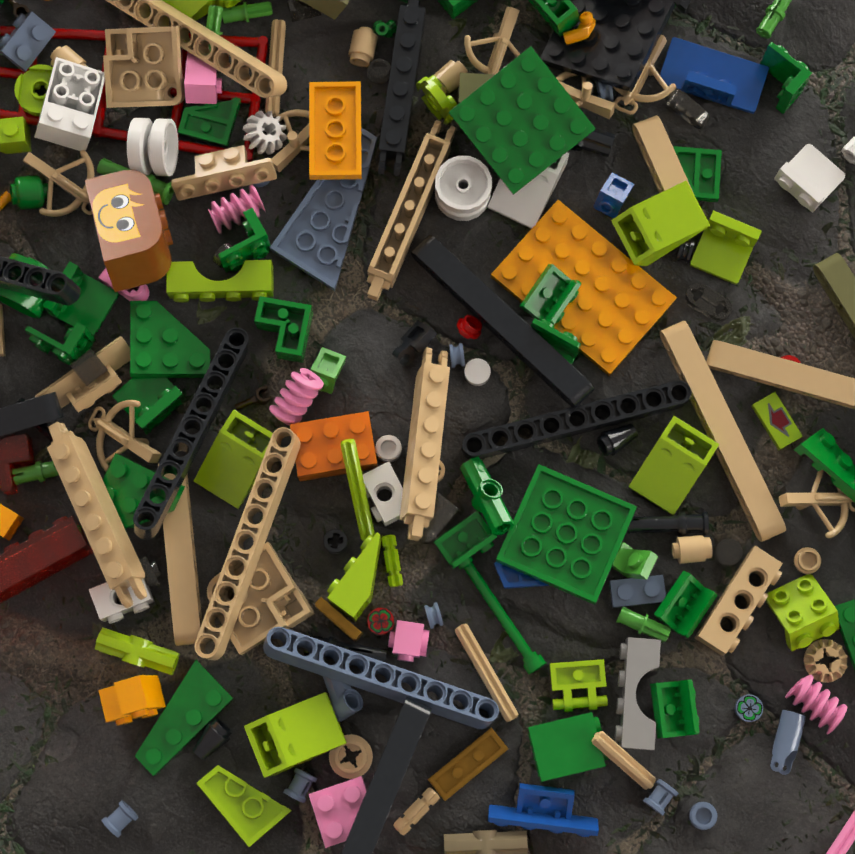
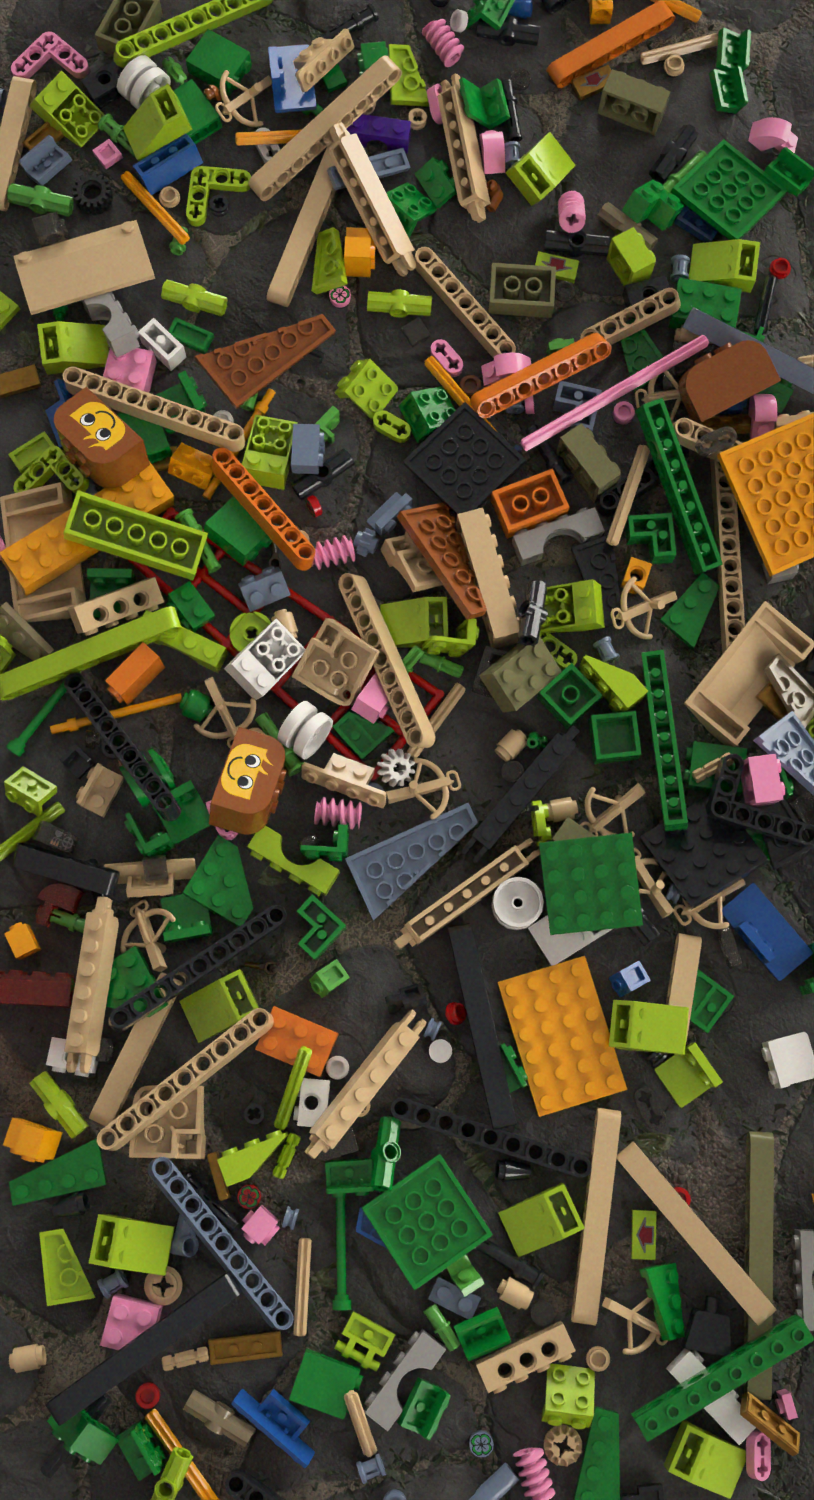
camera: 30 degrees right, 0 degrees up
bright pink piece [269,368,324,426] -> none
light orange plate [309,81,362,180] -> none
green bracket [520,264,582,325] -> none
light orange arm [563,12,596,45] -> none

